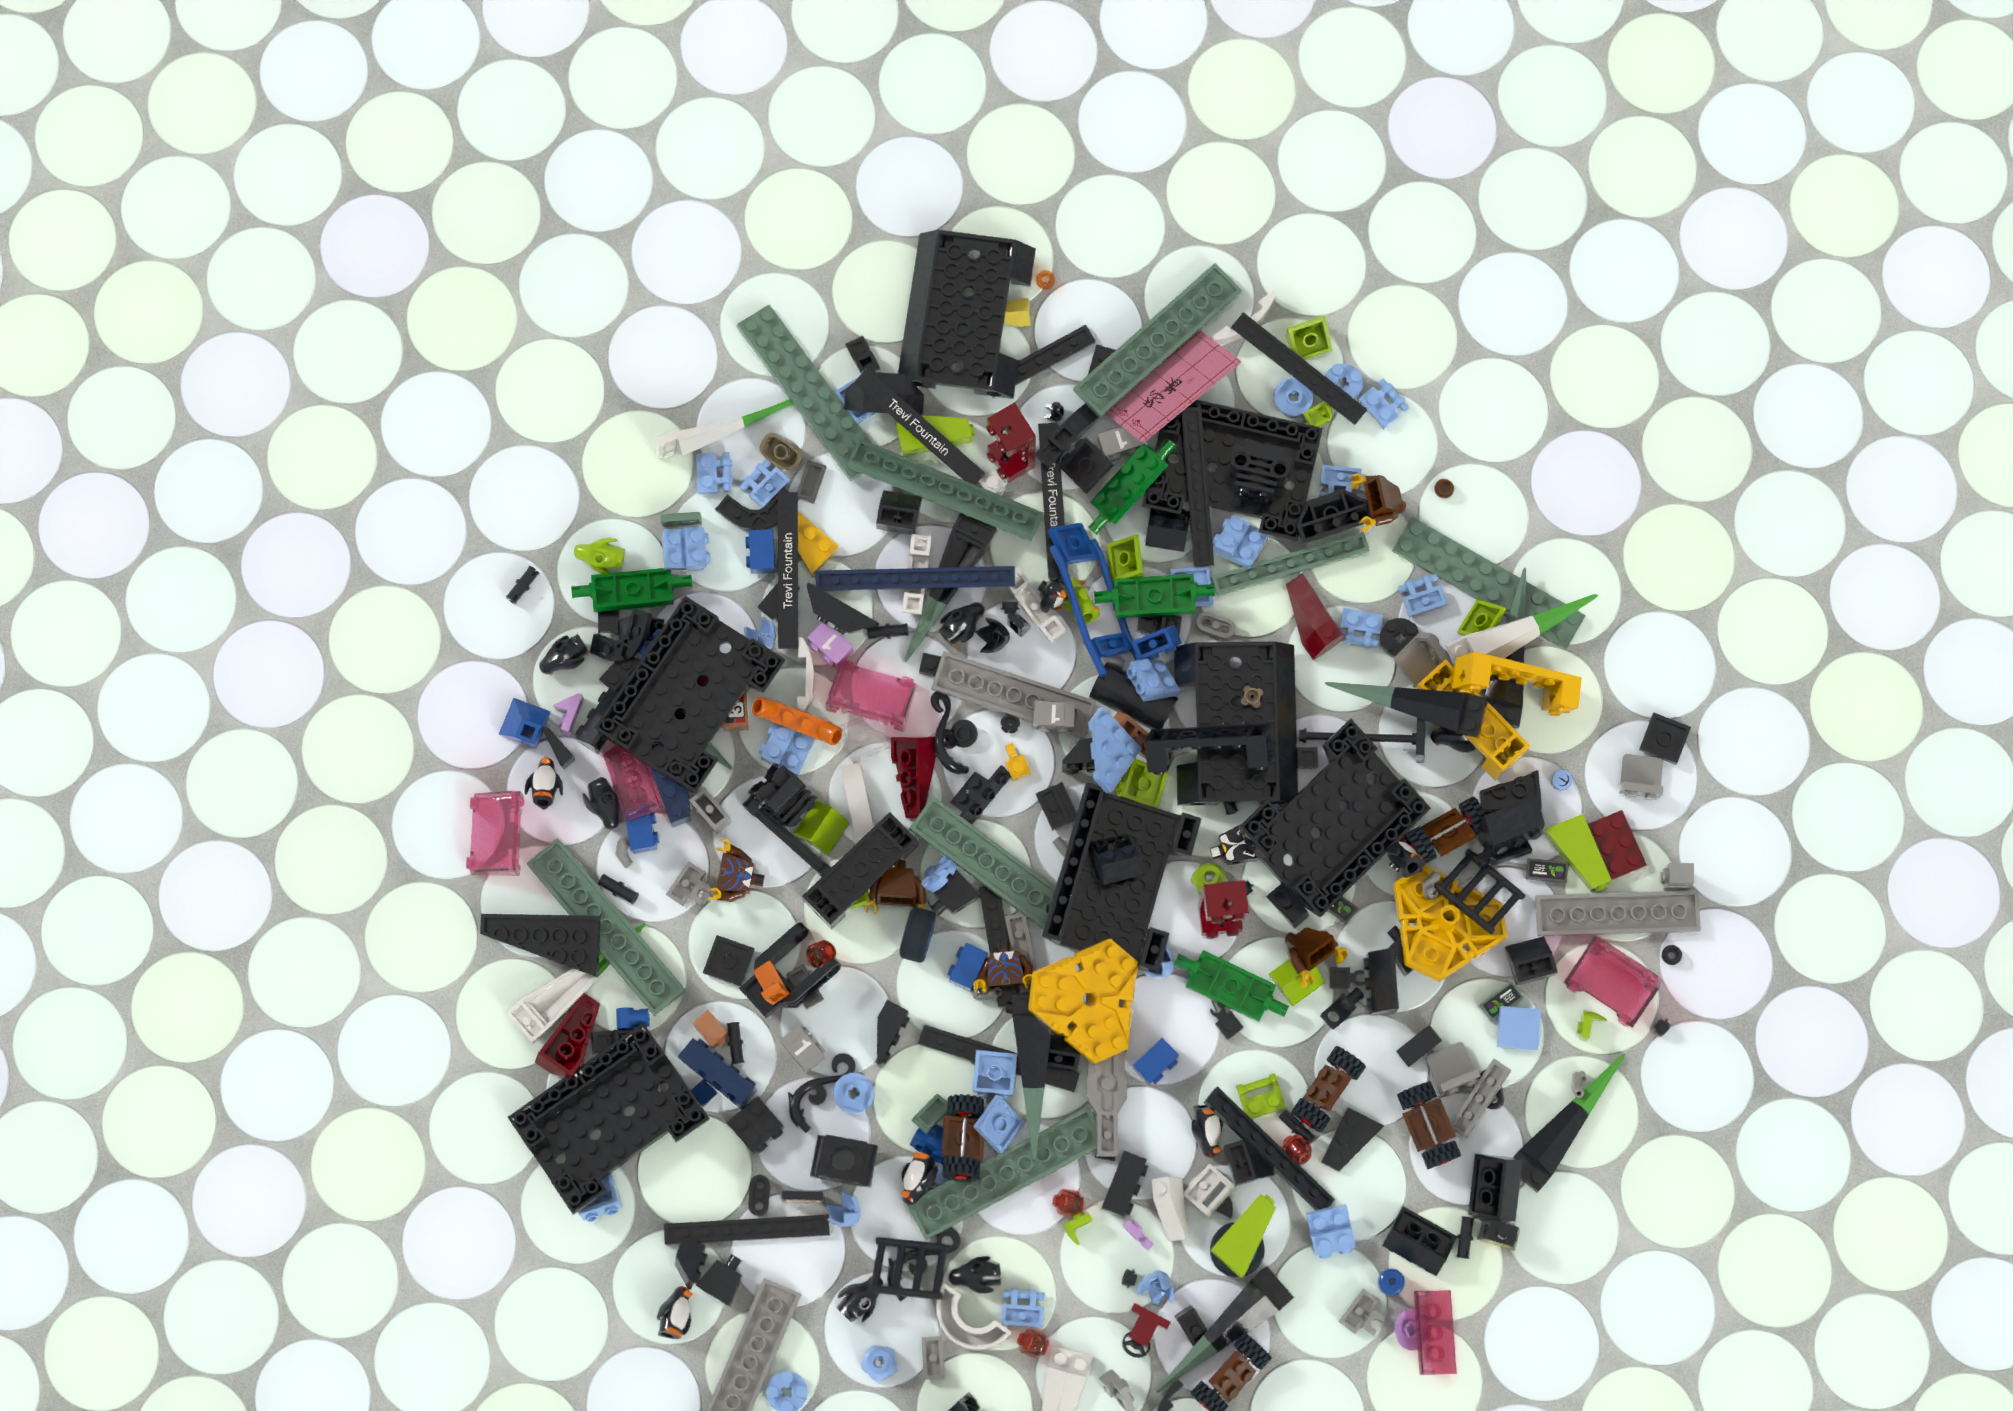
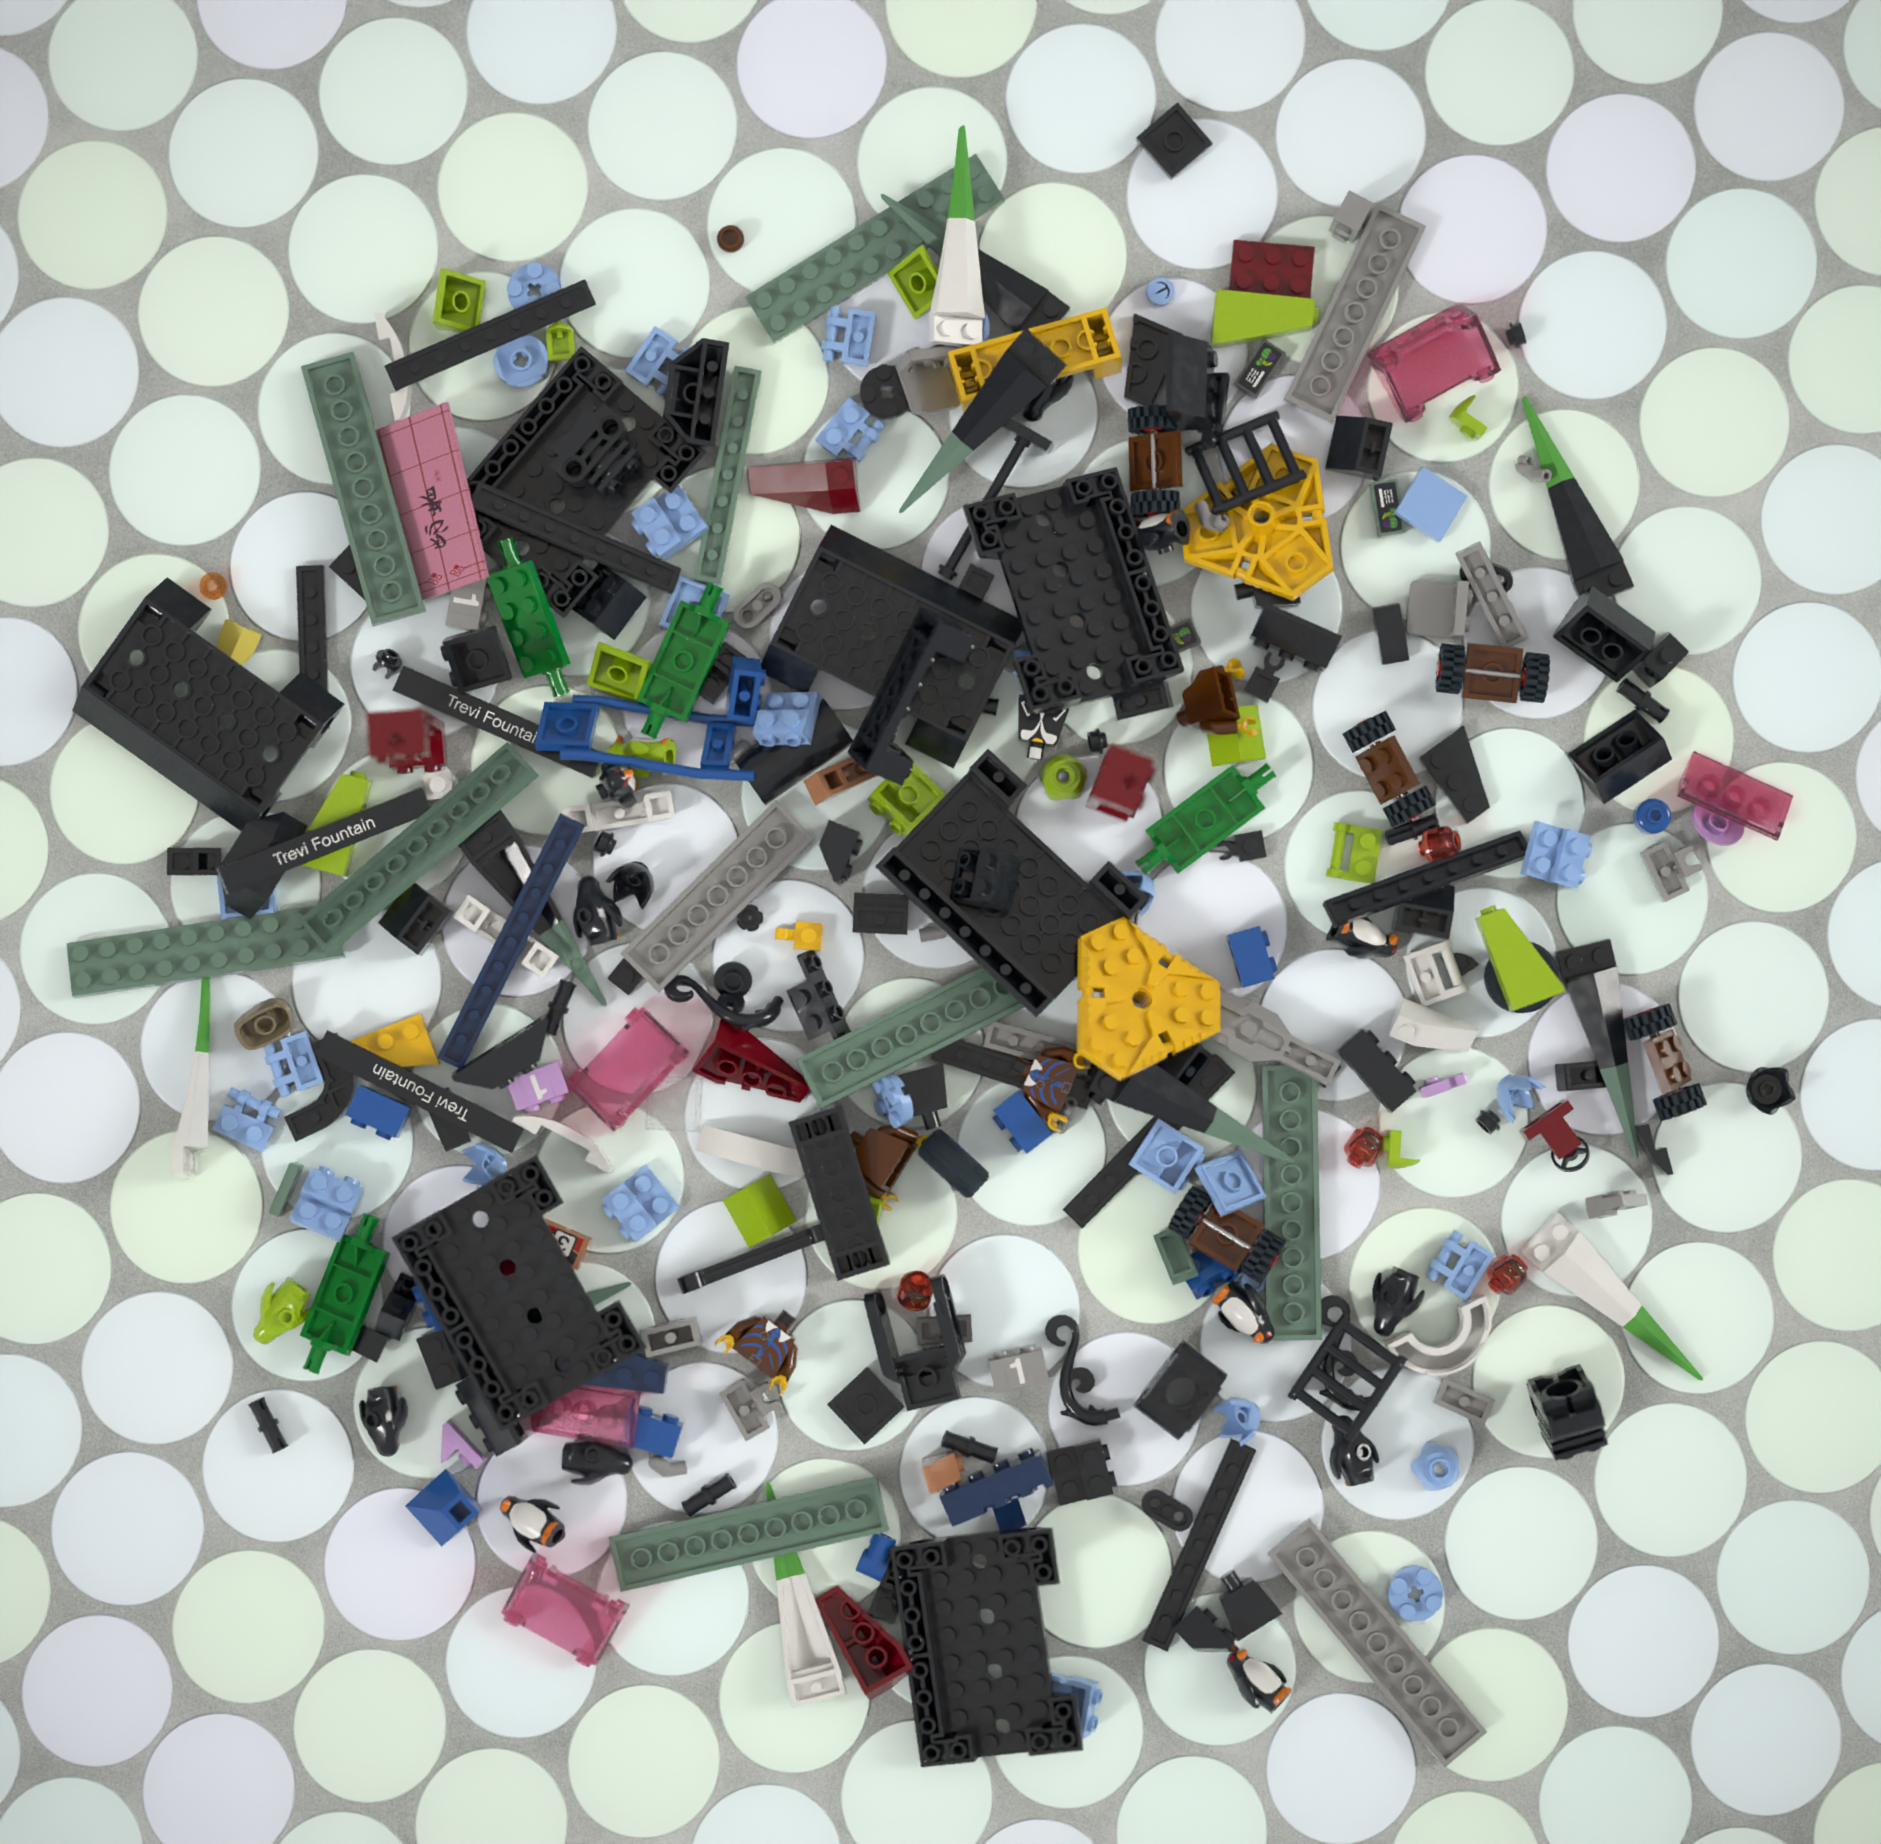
camera: 65 degrees left, 10 degrees up
black wing [480,914,601,977] -> none
black slope [544,727,575,770] -> none
black plate [589,608,653,661] -> none
black piece [747,763,817,828] -> none
orange plate [752,697,842,746] -> none
orange bracket [753,961,790,1005] -> none
black tile [781,1191,825,1204] -> none
dark grey tile [797,460,827,504] -> none
light blue plate [833,1073,874,1114] -> none
black slope [877,1000,910,1067] -> none
black slope [1007,612,1031,638] -> none
light grey brick [1032,701,1075,733] -> none
black slope [1035,404,1099,469] -> none
light blue plate [1088,707,1142,793] -> none
dark tan plate [1241,686,1263,708] -> none
black bracket [1320,987,1364,1030] -> none
reddish brown torso [1350,473,1406,532] -> none
light blue plate [1358,378,1409,430] -> none
yellow plate [1452,651,1582,716] -> none
light grey bracket [1619,754,1664,800] -> none
black plate [1661,945,1682,965] -> none

